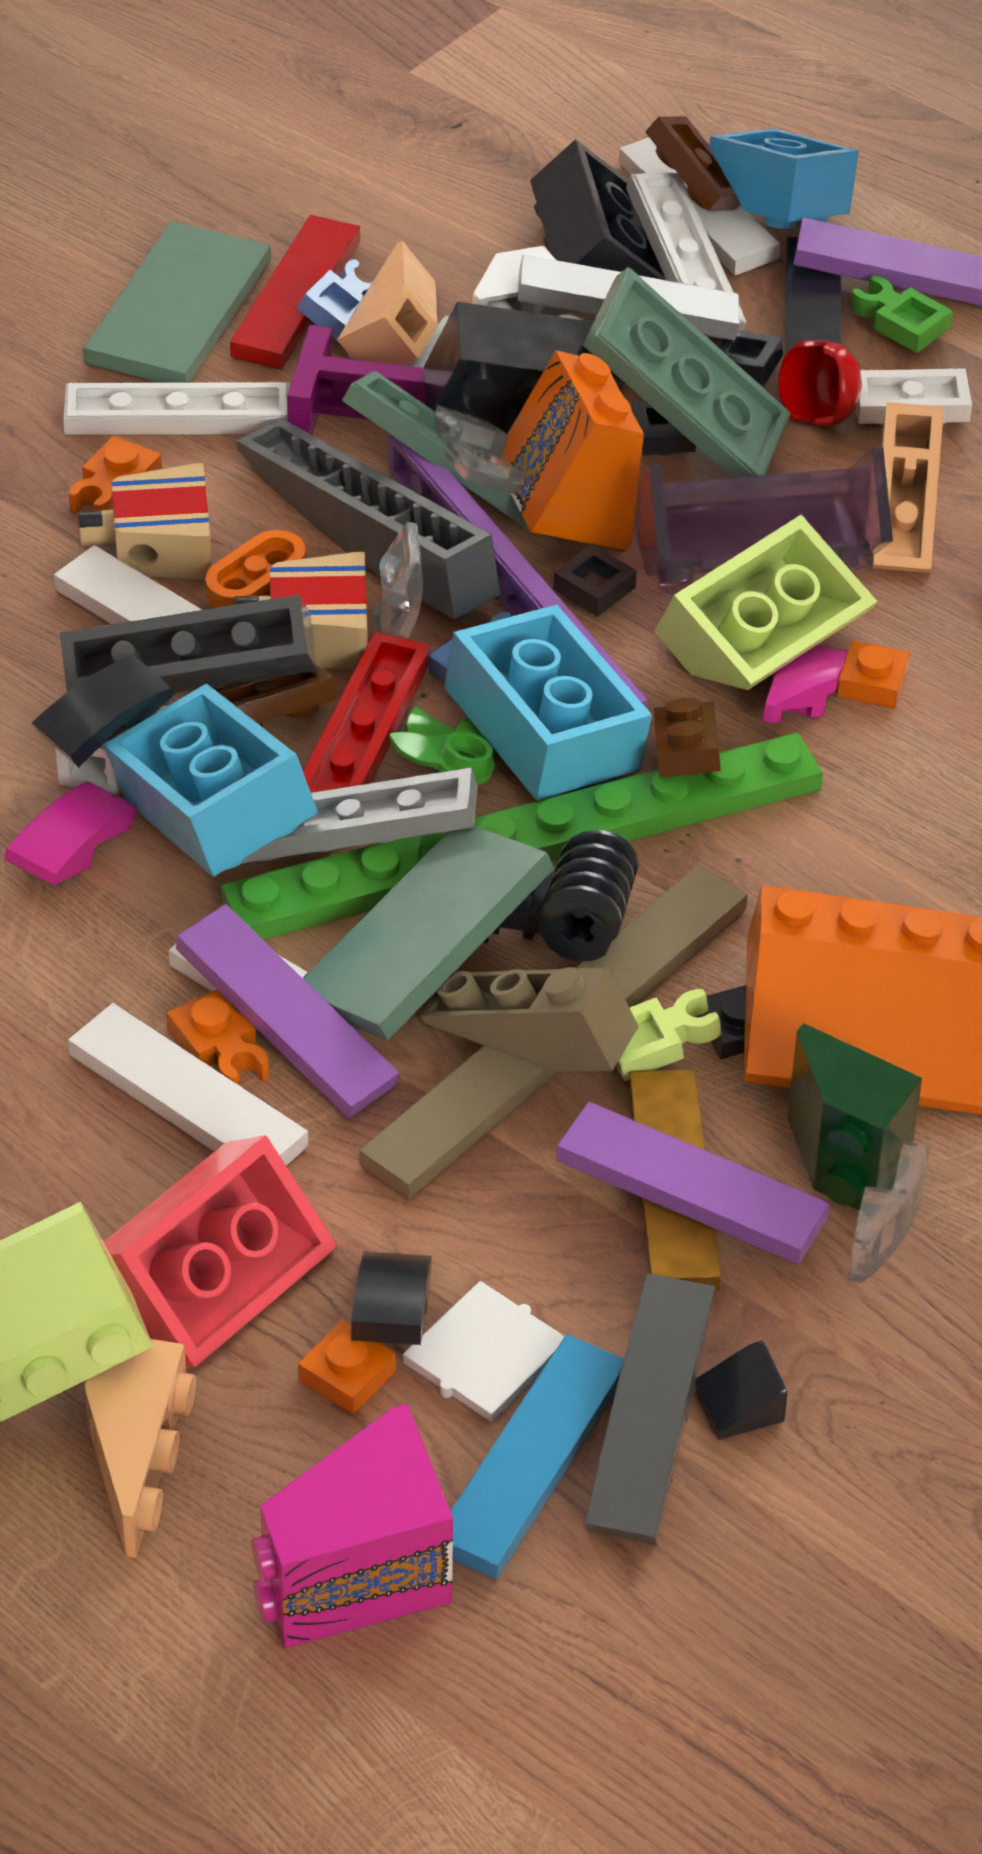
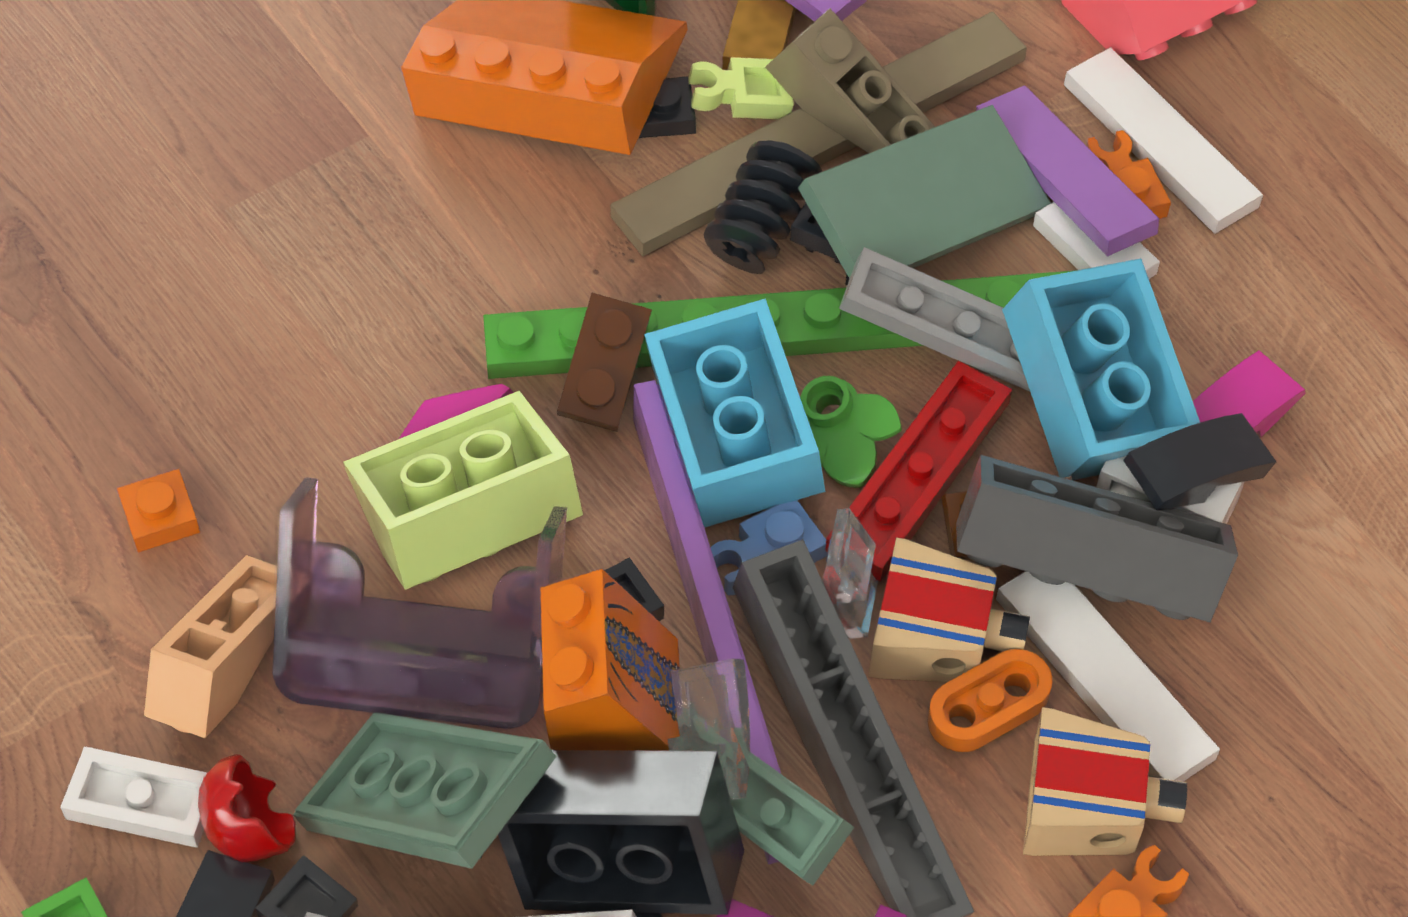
camera: 165 degrees left, 10 degrees up
orange plate [837,640,910,709] -> none

